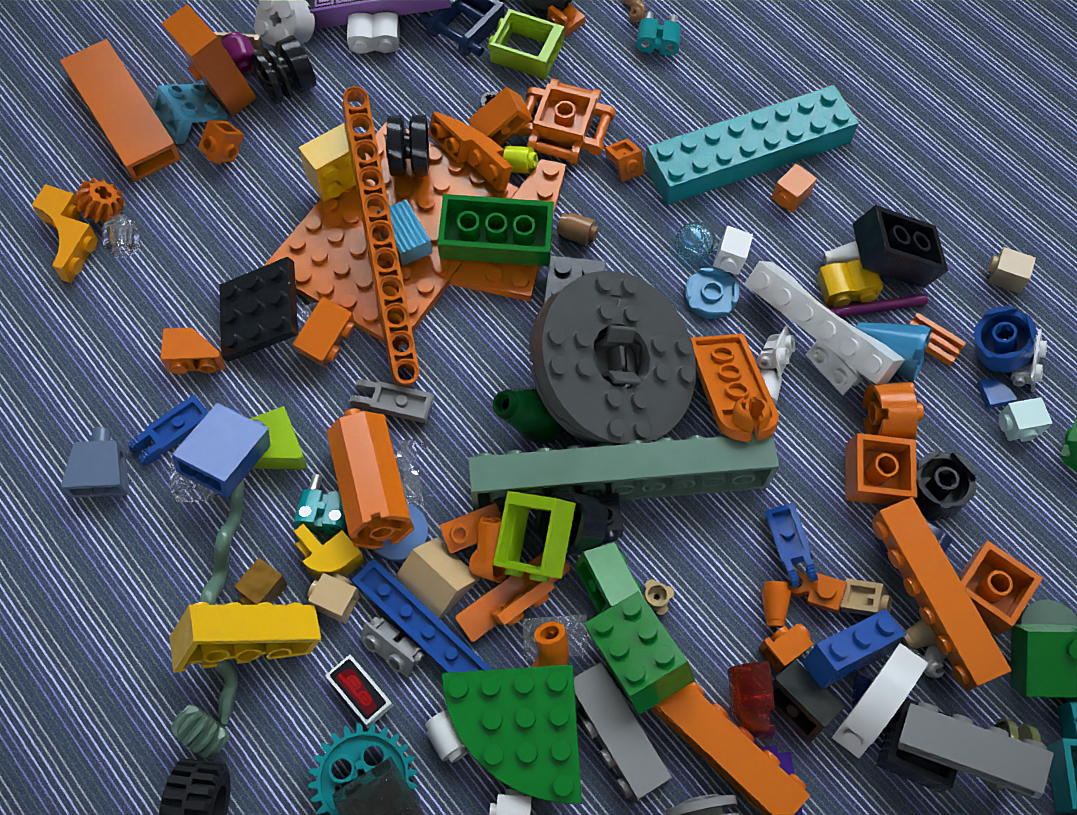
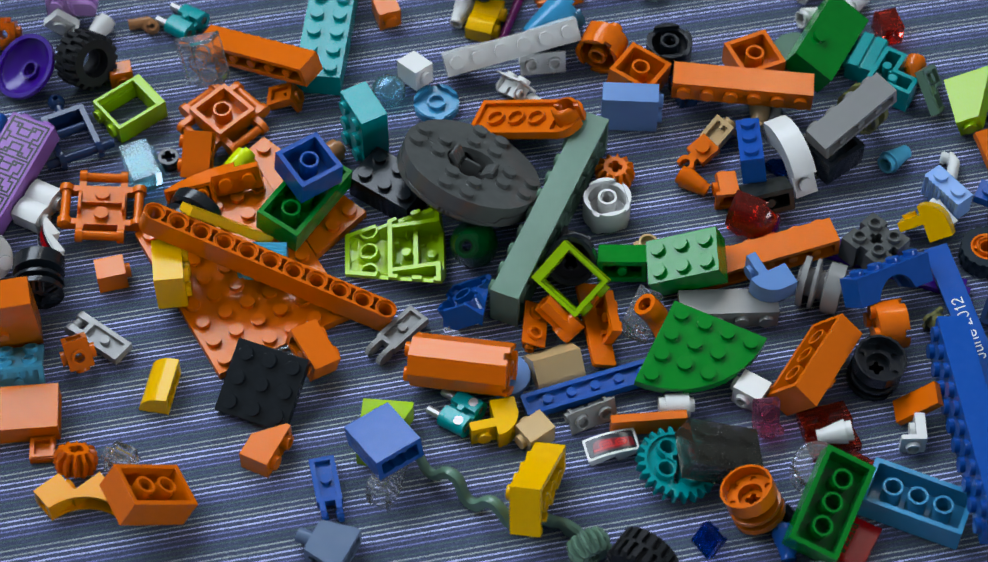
camera: 60 degrees left, 10 degrees down
pearl gold brick [233,558,288,605] -> none
blue hinge [765,502,818,588] -> none
none -> orange tile [29,435,57,464]
none -> white slope [37,218,65,255]
none -> orange brick [56,170,147,244]
none -> light grey plate [64,311,133,365]
none -> orange brick [93,254,132,293]
none -> orange brick [99,464,198,526]
none -> clear light blue brick [119,138,165,192]
none -> yellow brick [139,358,181,415]
none -> clear slope [174,31,231,87]
none -> yellow tile [179,201,274,242]
none -> orange brick [195,25,323,87]
none -> blue brick [274,132,343,203]
none -> teal brick [338,81,389,163]
none -> lime wedge [345,207,447,283]
none -> blue slope [437,274,492,334]
none -> white brick [582,177,632,234]
none -> orange gear [595,153,635,189]
none -> medium blue brick [601,82,664,132]
none -> orange tile [609,410,688,434]
none -> medium blue brick [744,252,798,303]

